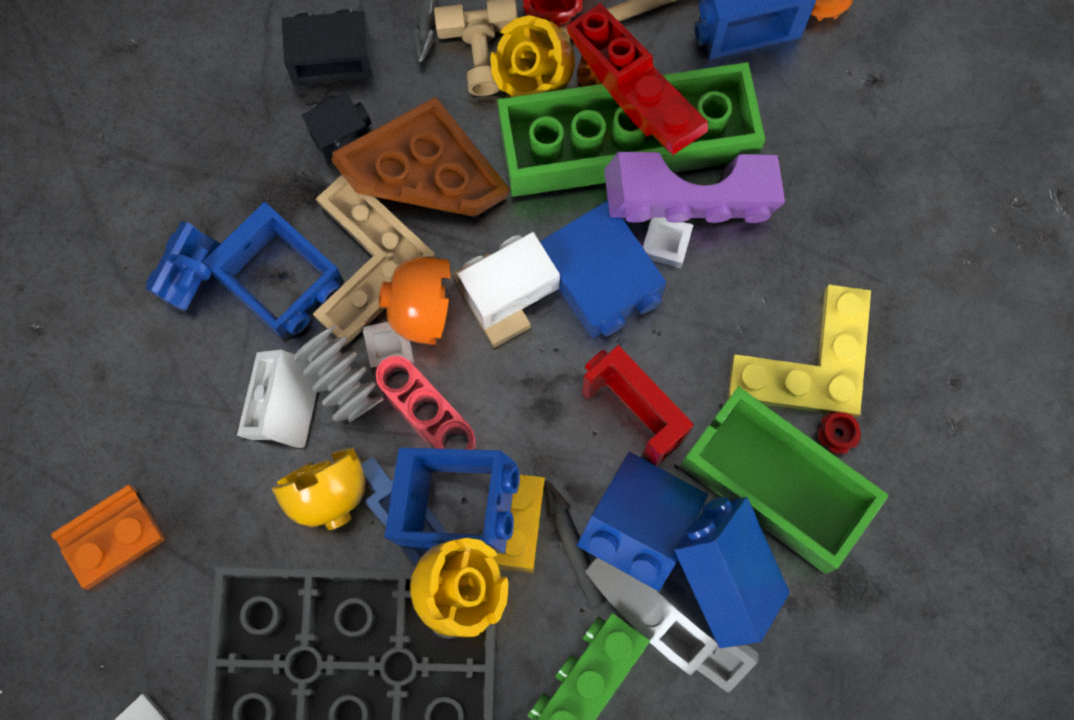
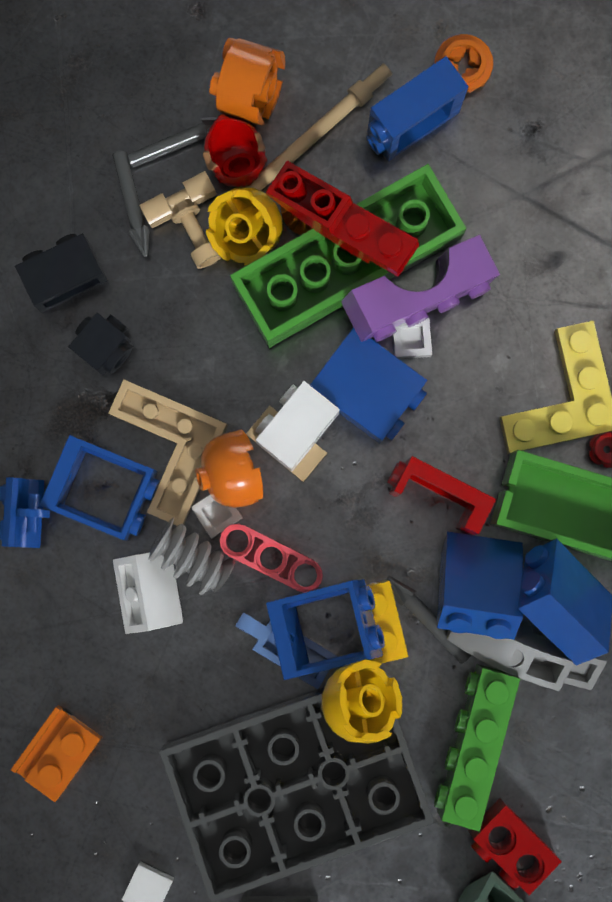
camera: 20 degrees left, 10 degrees up
yellow cylinder [272,448,365,530] -> none
dark orange plate [332,97,510,217] -> none

